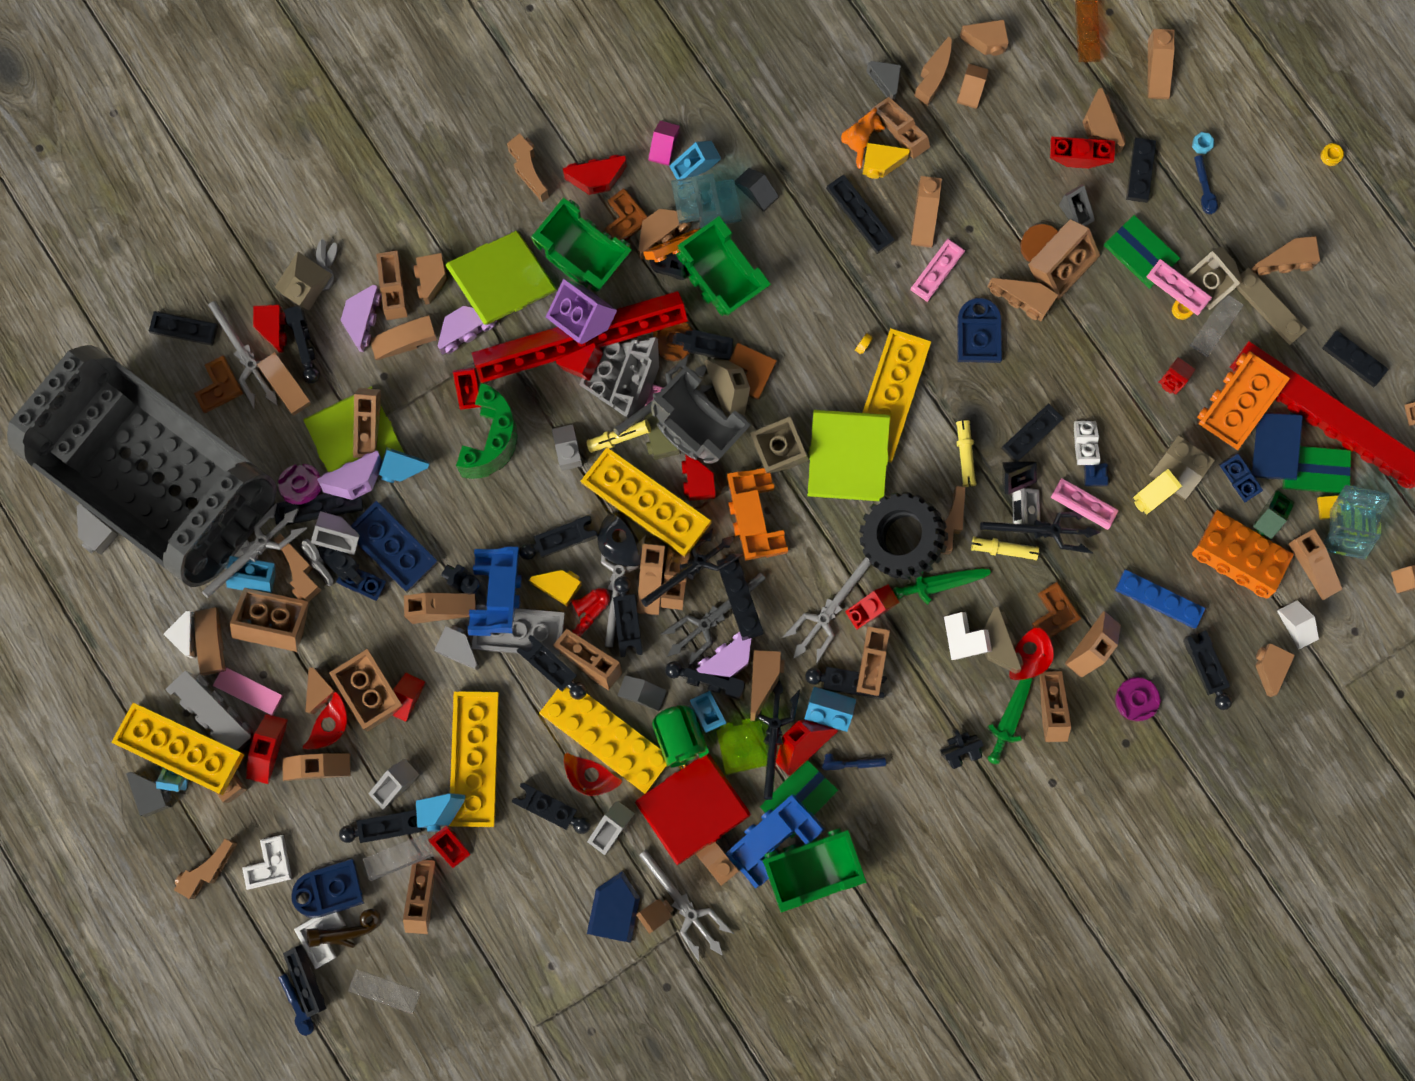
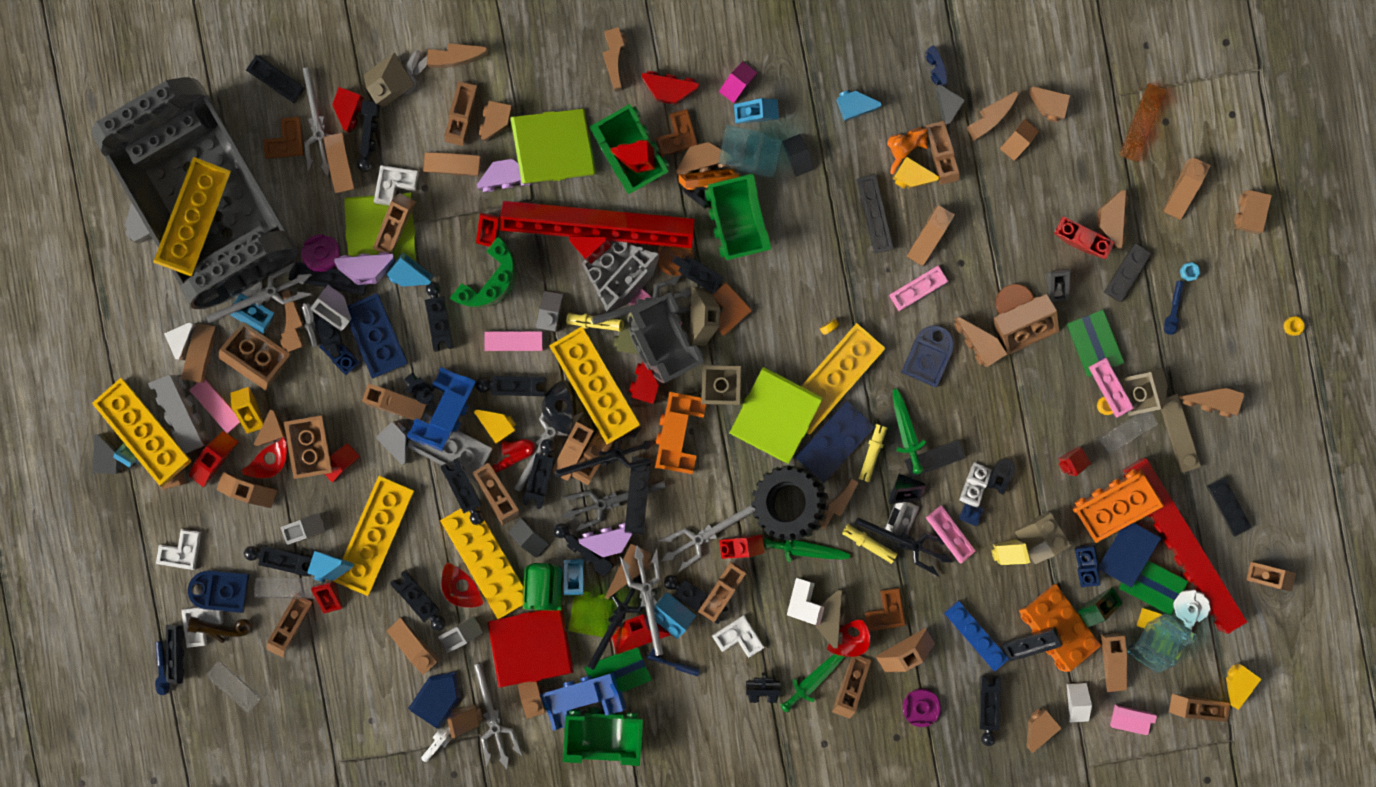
camera: 30 degrees right, 10 degrees up
medium nougat slope [174,839,237,899] -> none
lavender slope [341,285,382,352] -> none
medium lavender slope [546,279,617,344] -> none
none -> yellow plate [153,157,231,277]
none -> yellow slope [230,387,264,434]
none -> white tile [374,165,419,206]
none -> medium nougat slope [387,618,440,675]
none -> white piece [421,727,452,762]
none -> black plate [425,281,454,352]
none -> medium nougat slope [427,43,488,68]
none -> bright pink tile [485,332,543,351]
none -> red slope [611,140,655,173]
none -> light grey piece [620,545,663,656]
none -> white tile [712,615,765,658]
none -> dark blue plate [795,401,875,483]
none -> dark azure slope [836,90,882,122]
none -> green sword [893,389,927,474]
none -> dark blue slope [925,45,947,86]
none -> black plate [986,459,1015,495]
none -> black plate [1002,627,1063,662]
none -> bright pink panel [1110,704,1157,735]
none -> white piece [1173,589,1210,638]
none -> medium nougat brick [1234,190,1272,234]

